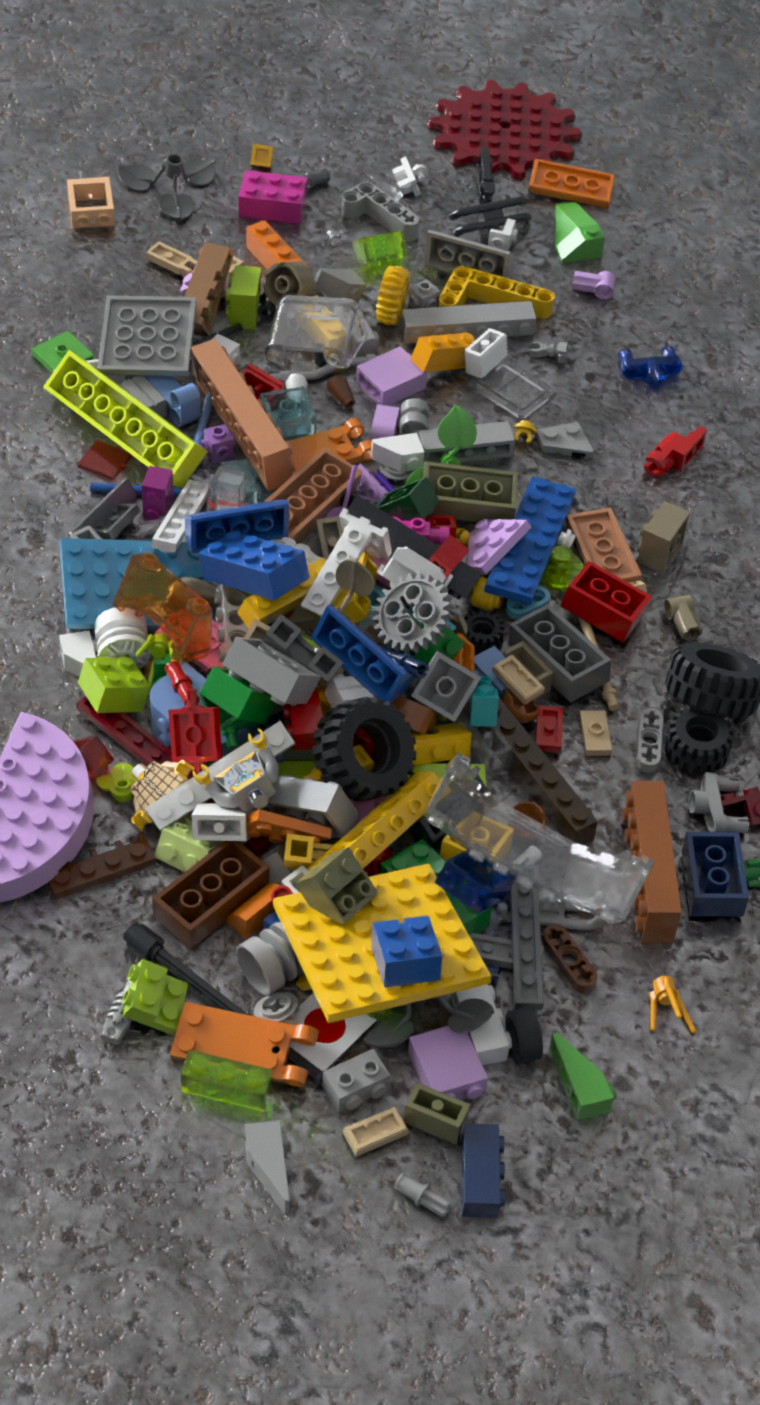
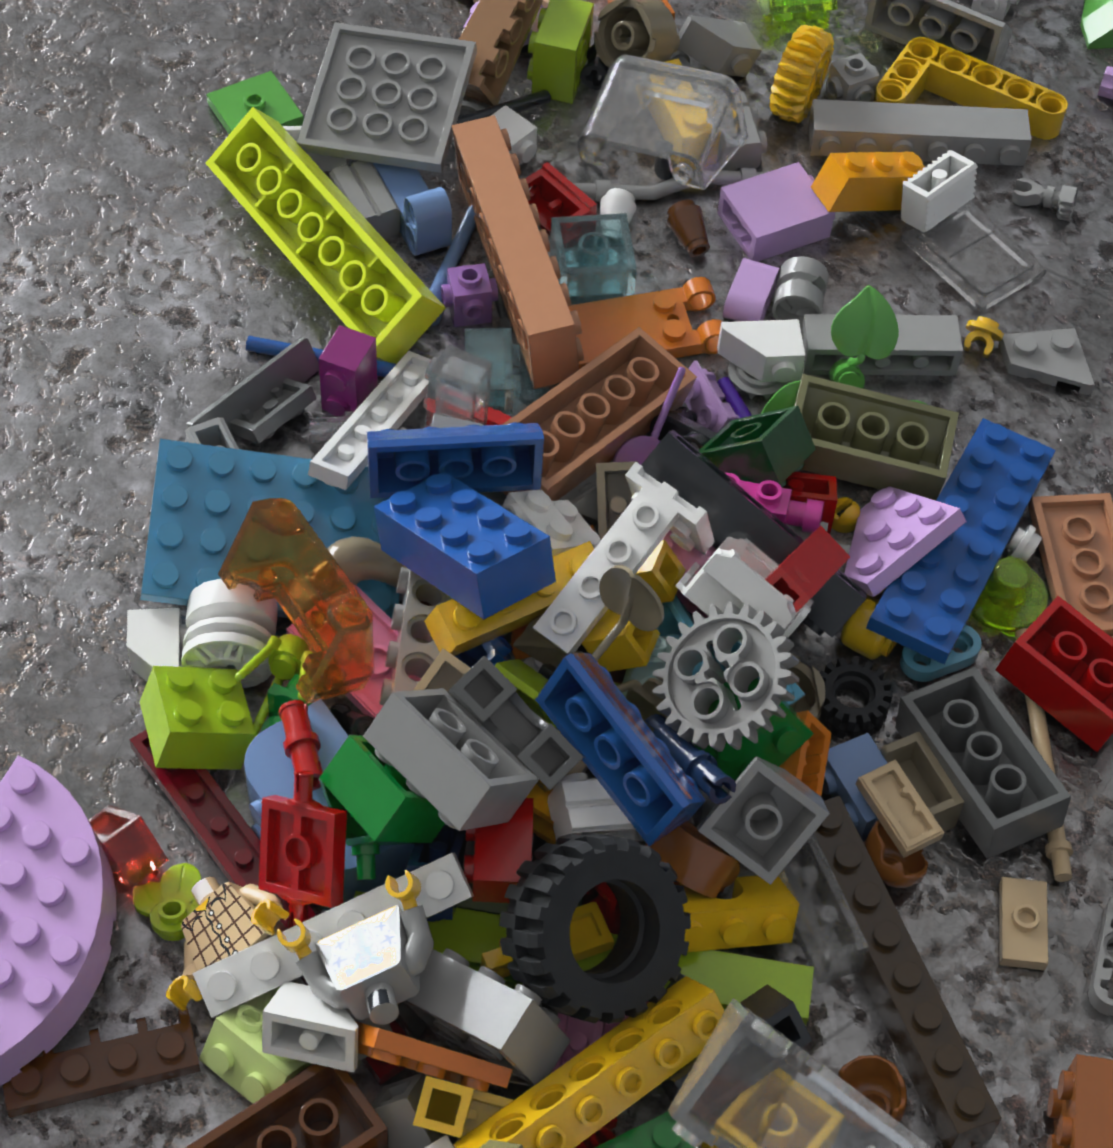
camera: 10 degrees right, 5 degrees up
clear red piece [77,440,132,480] -> none
teal brick [469,676,499,727] -> none
red plate [535,705,563,753] -> none

